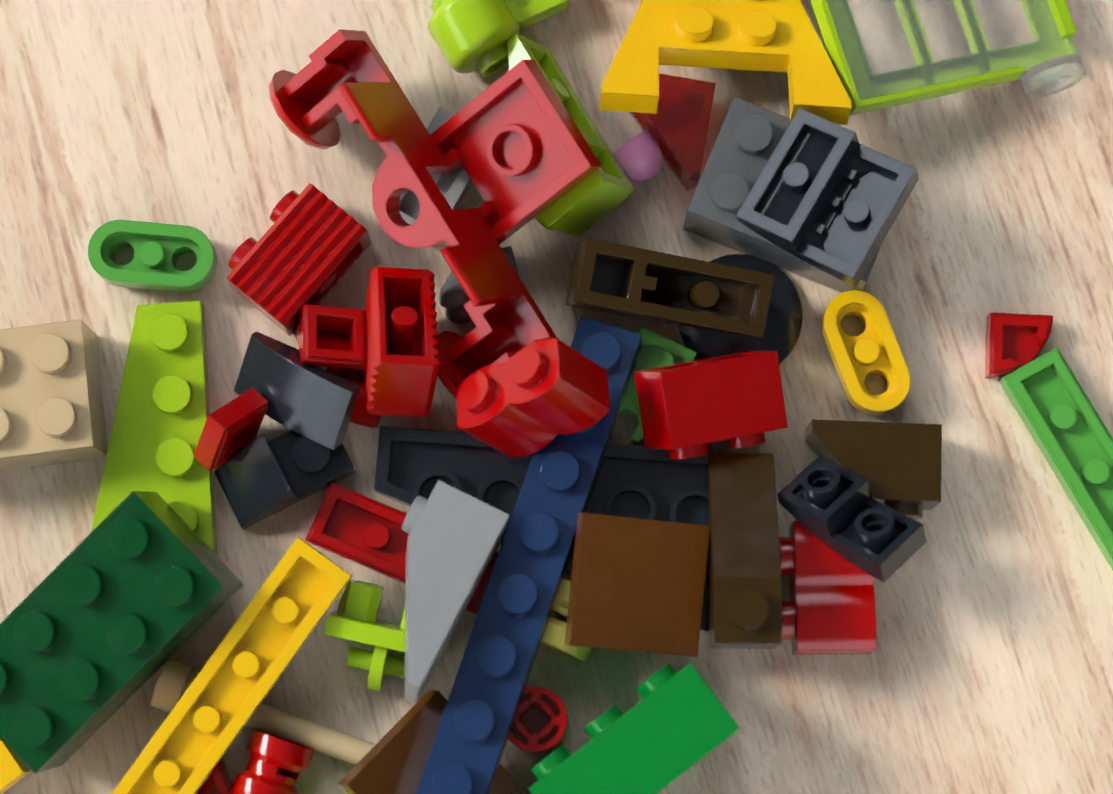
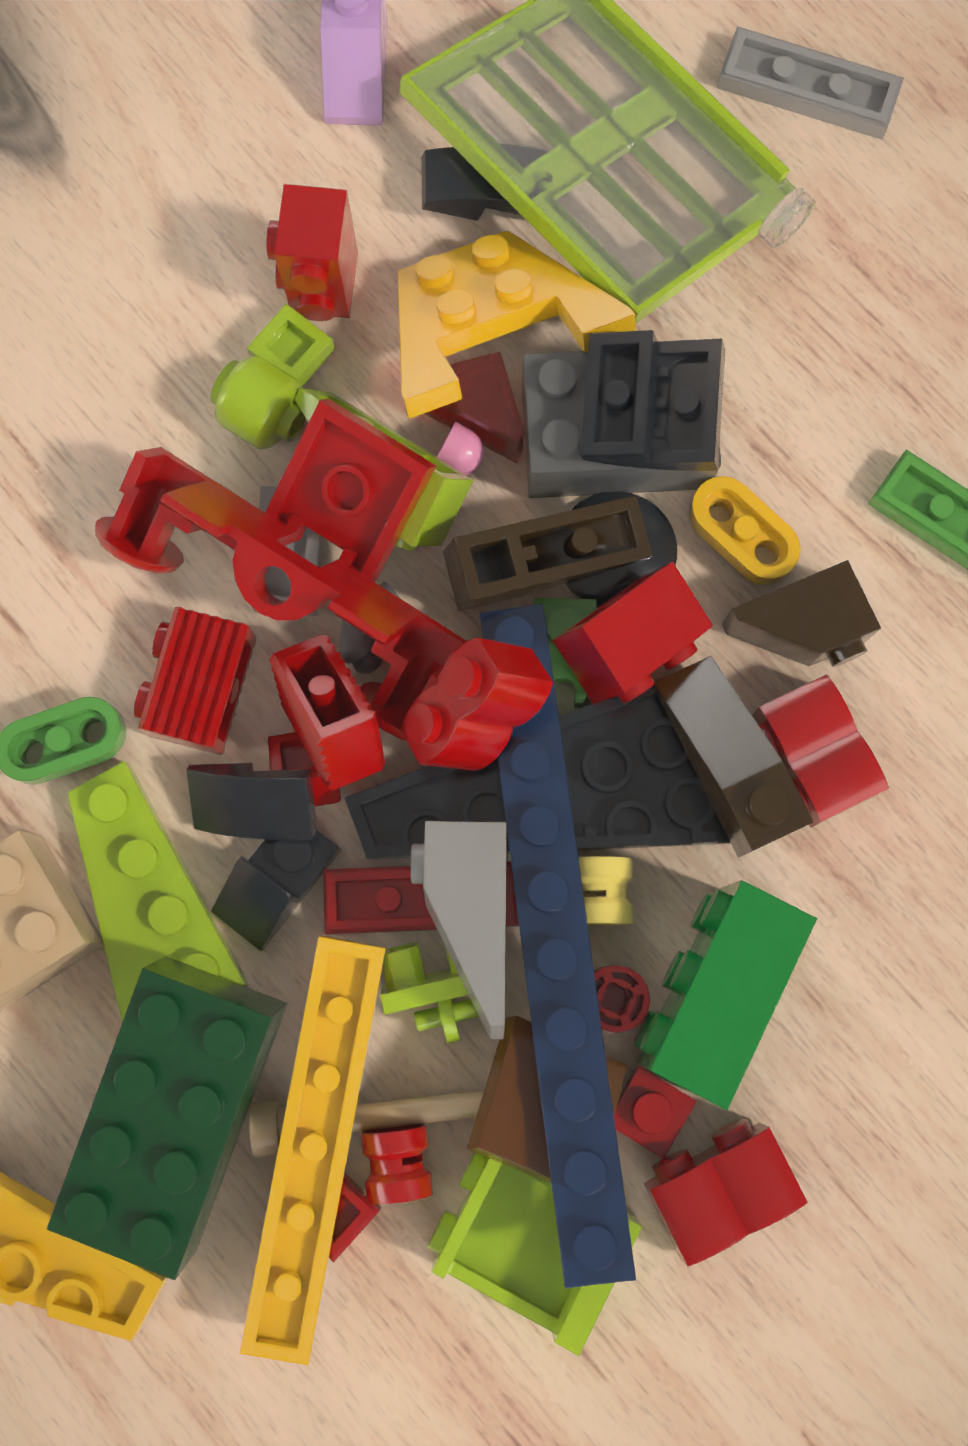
camera: 25 degrees left, 0 degrees up
red tile [193,388,268,471] -> none
red slope [296,304,367,370] -> none
reddish brown tile [565,512,710,657] -> none
black slope [777,455,926,583] -> none
red tile [985,312,1053,378] -> none

